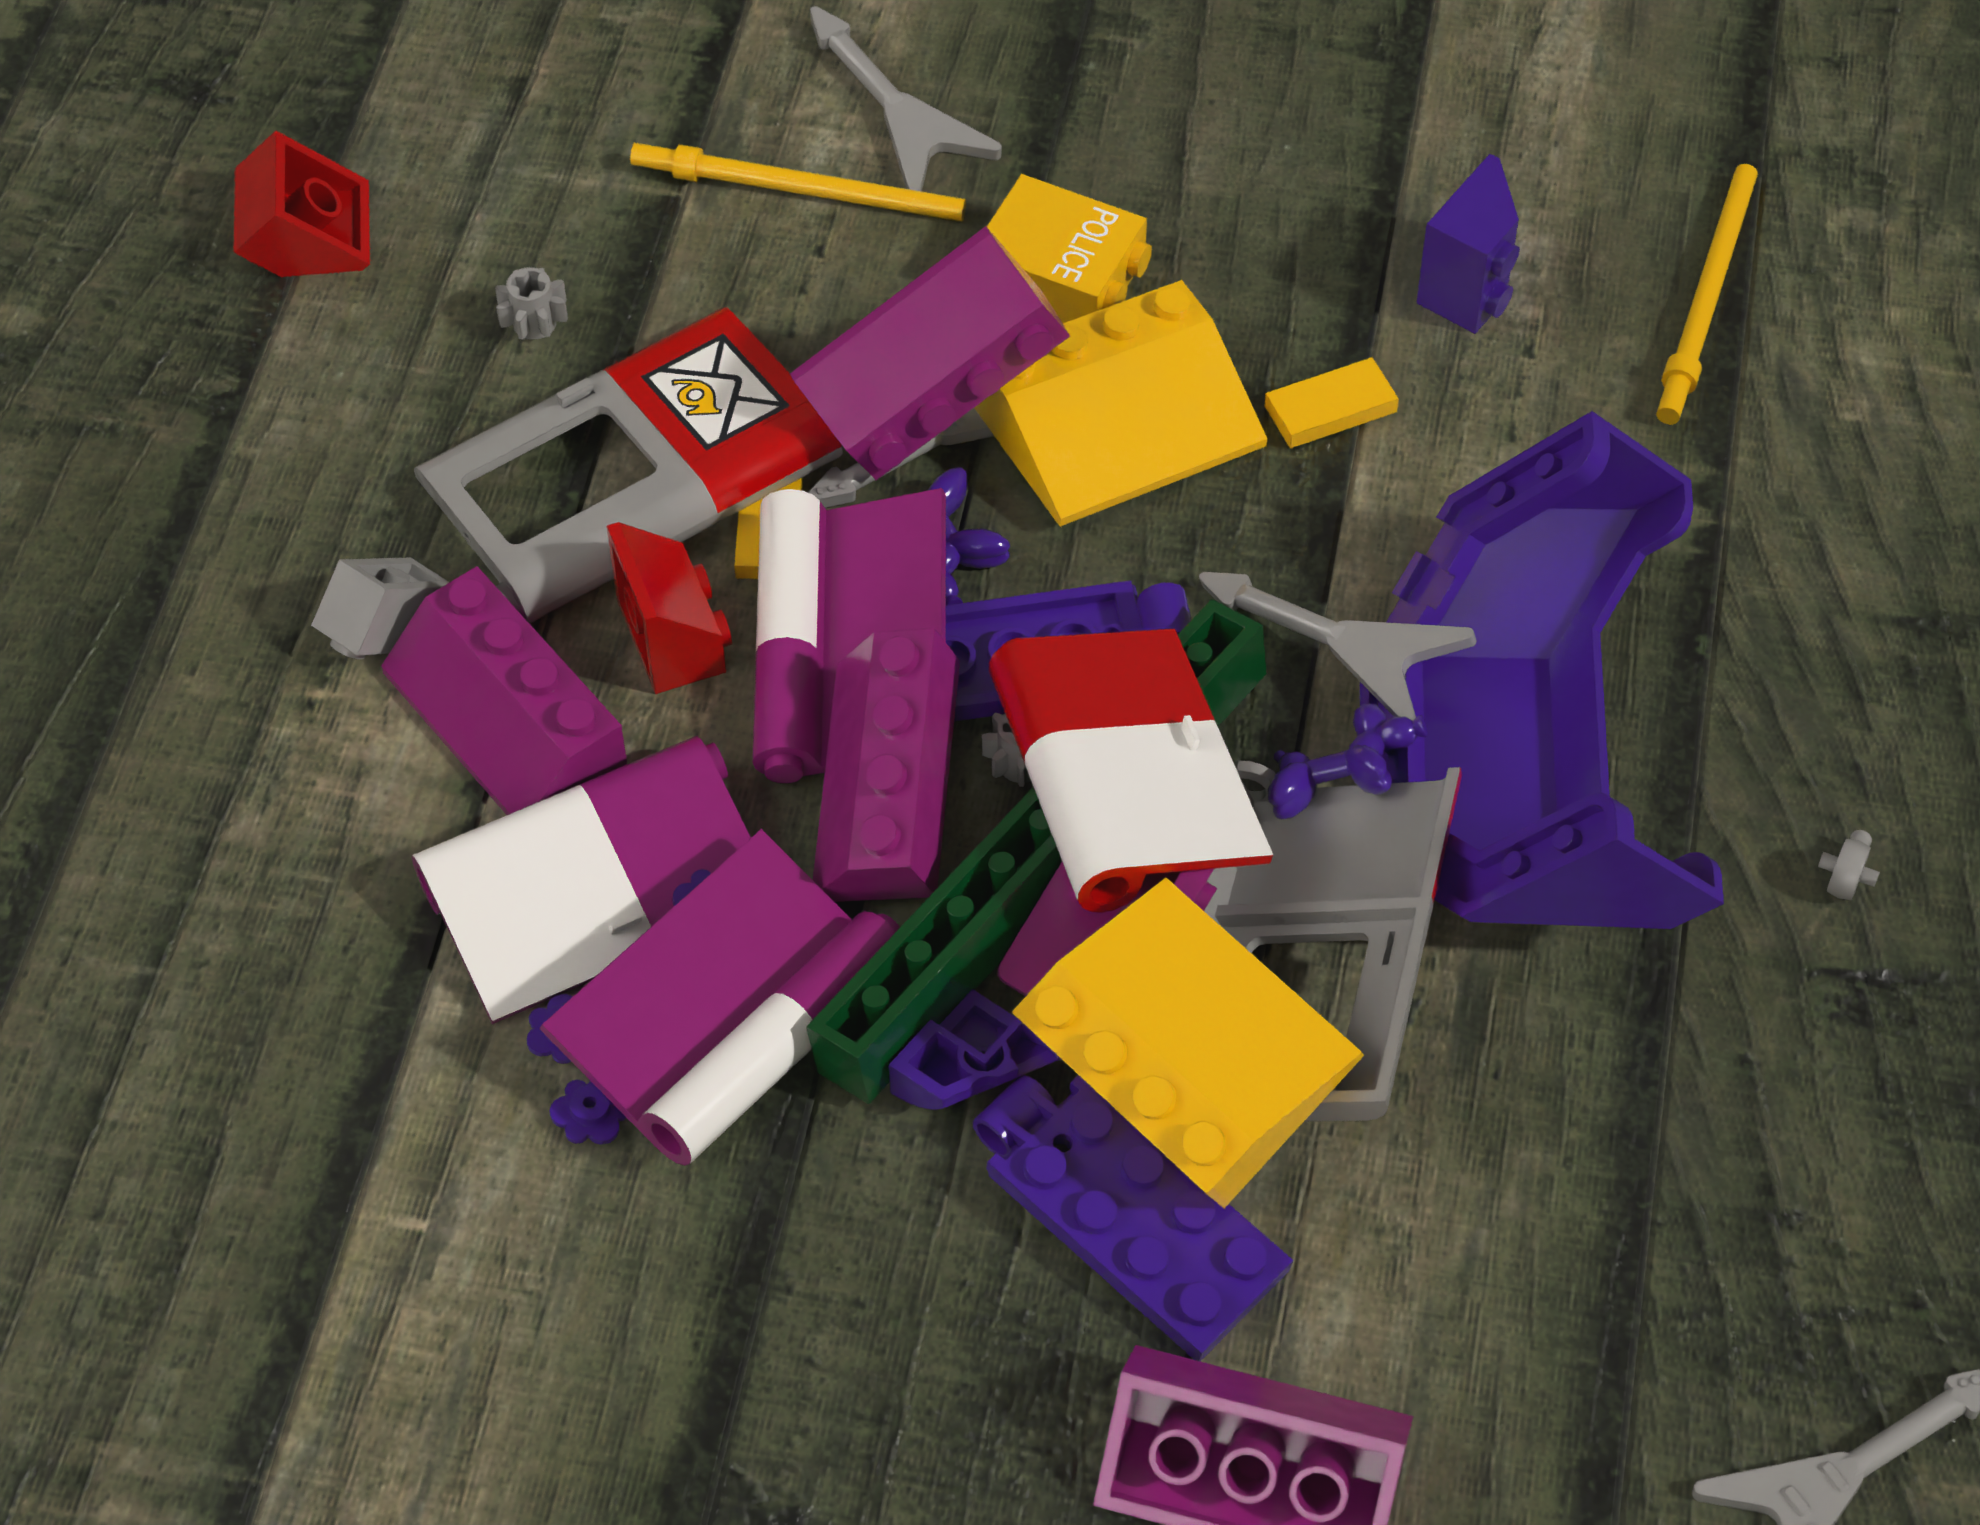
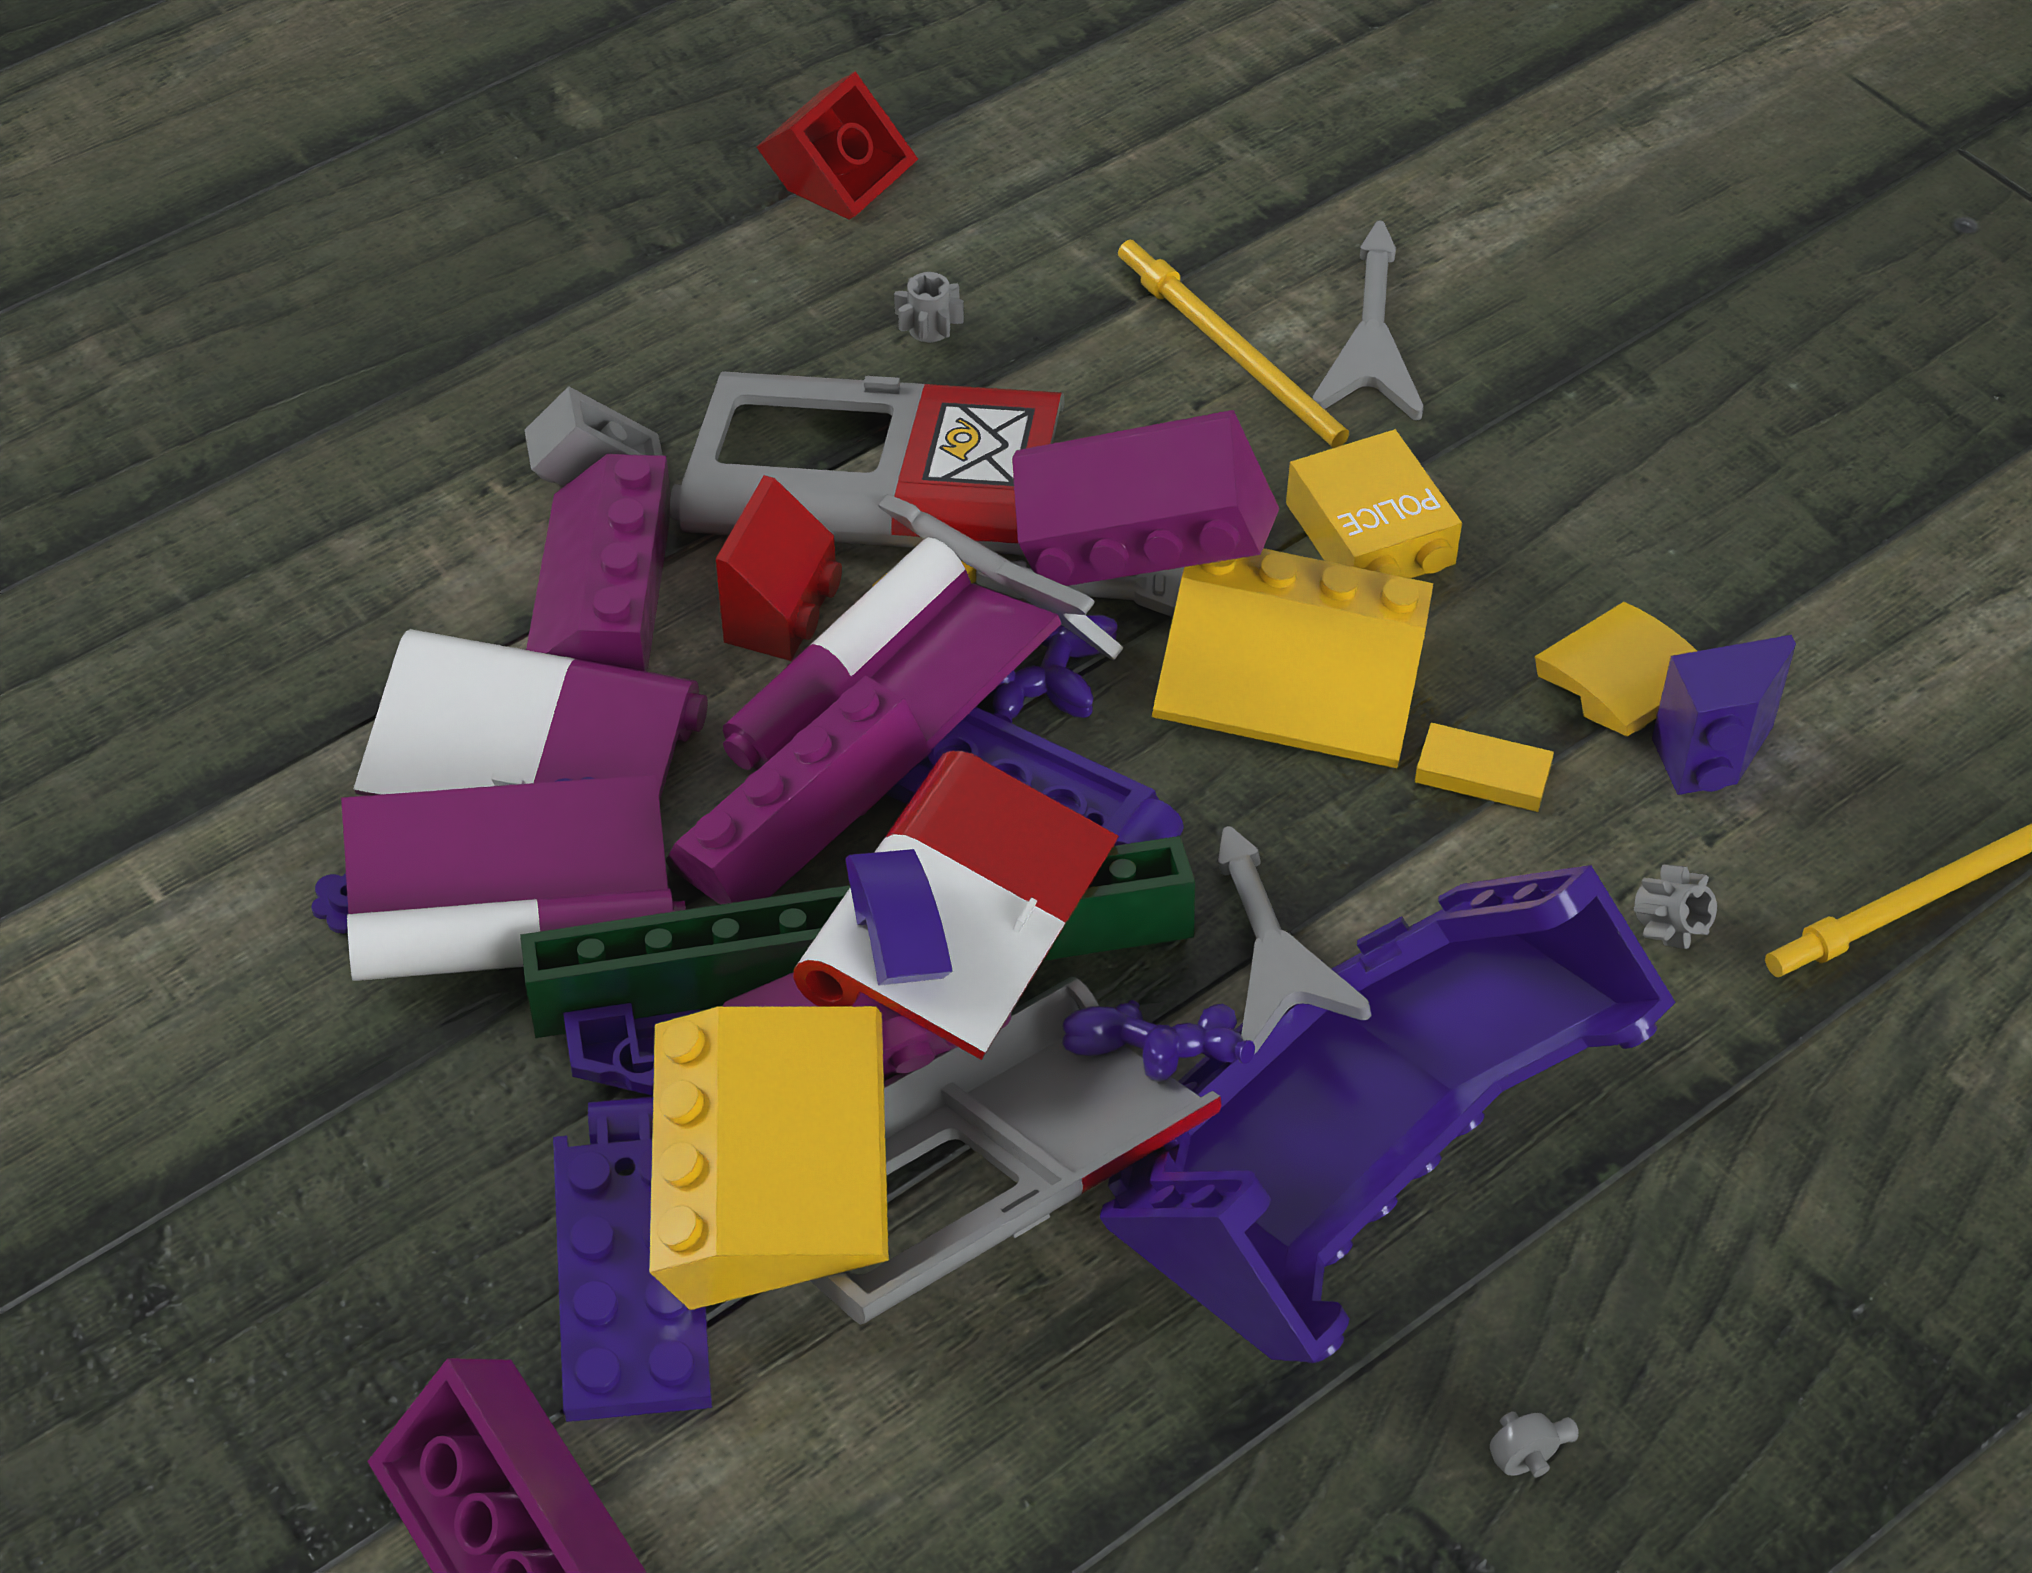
camera: 40 degrees right, 5 degrees down
none -> dark purple slope [845,849,953,986]
none -> light grey piece [878,494,1123,661]
none -> yellow slope [1535,602,1697,737]
none -> light grey gear [1634,864,1717,949]

